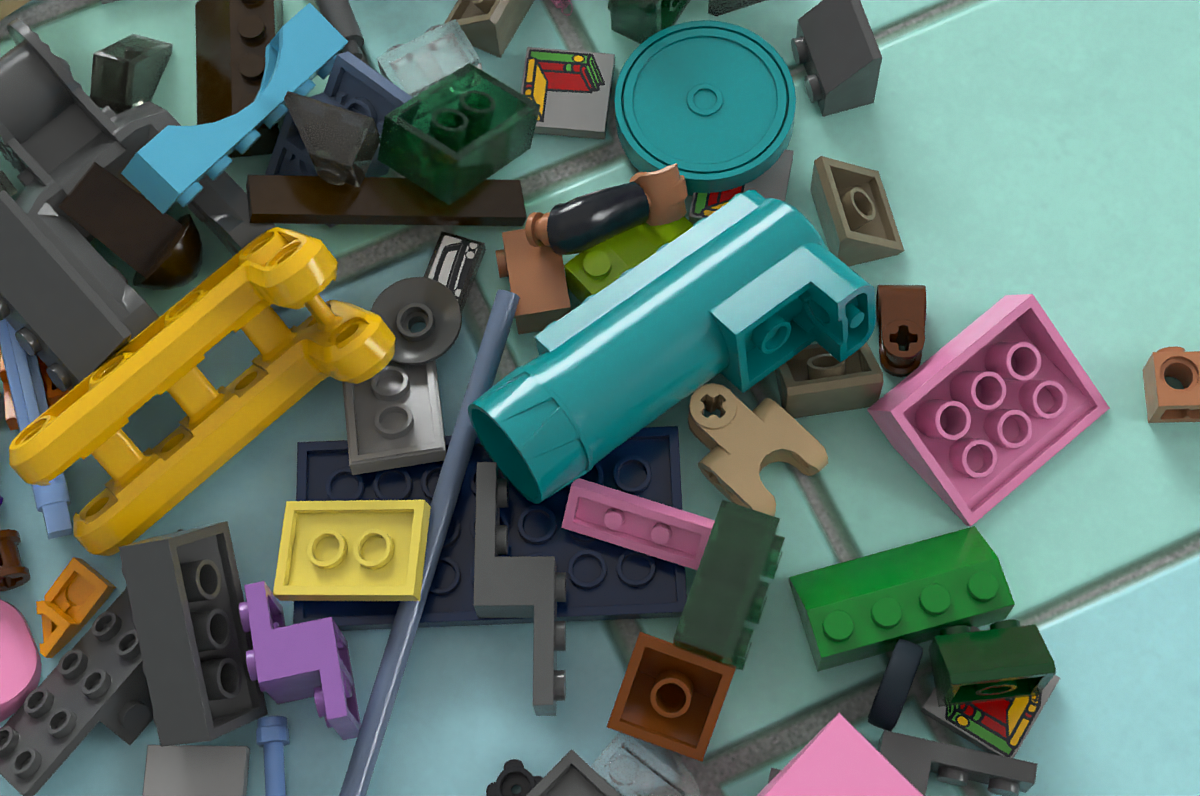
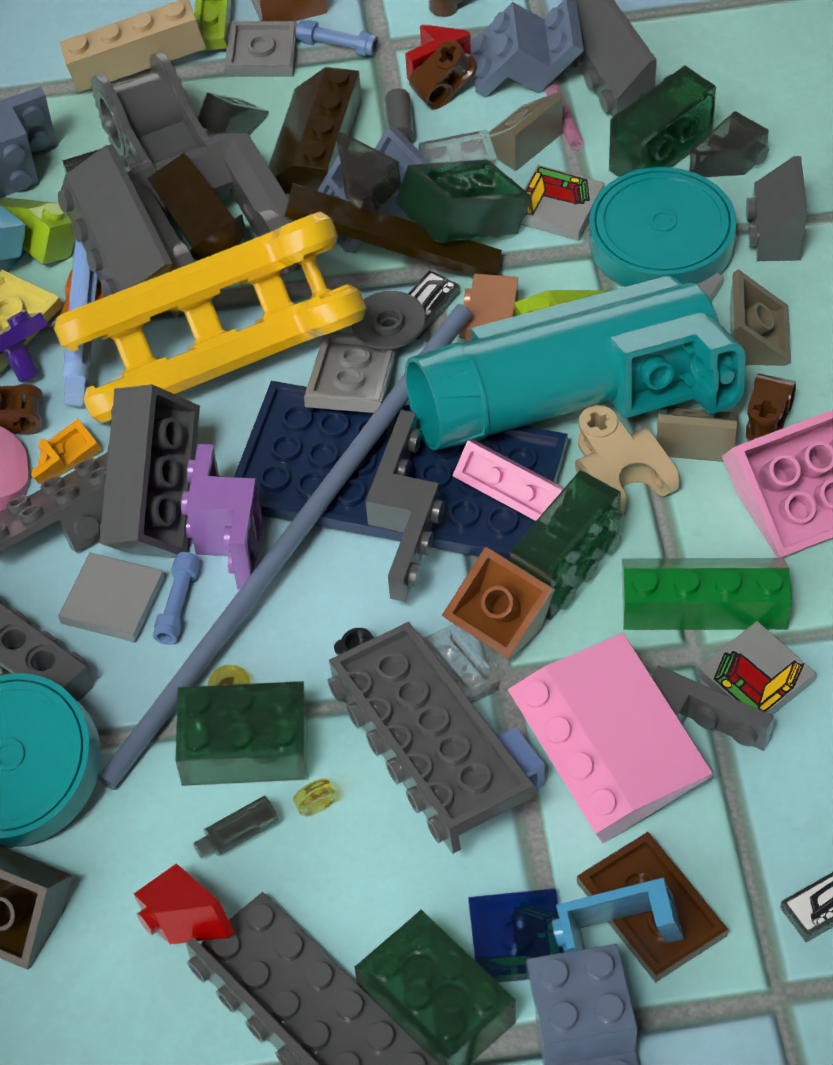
camera: 15 degrees right, 15 degrees down
medium azure arch [121,3,348,214] -> none
light yellow plate [273,500,431,601] -> none
black piece [525,163,688,255] -> none
black bush [868,639,923,731] -> none
dark green slope [928,620,1056,707] -> none

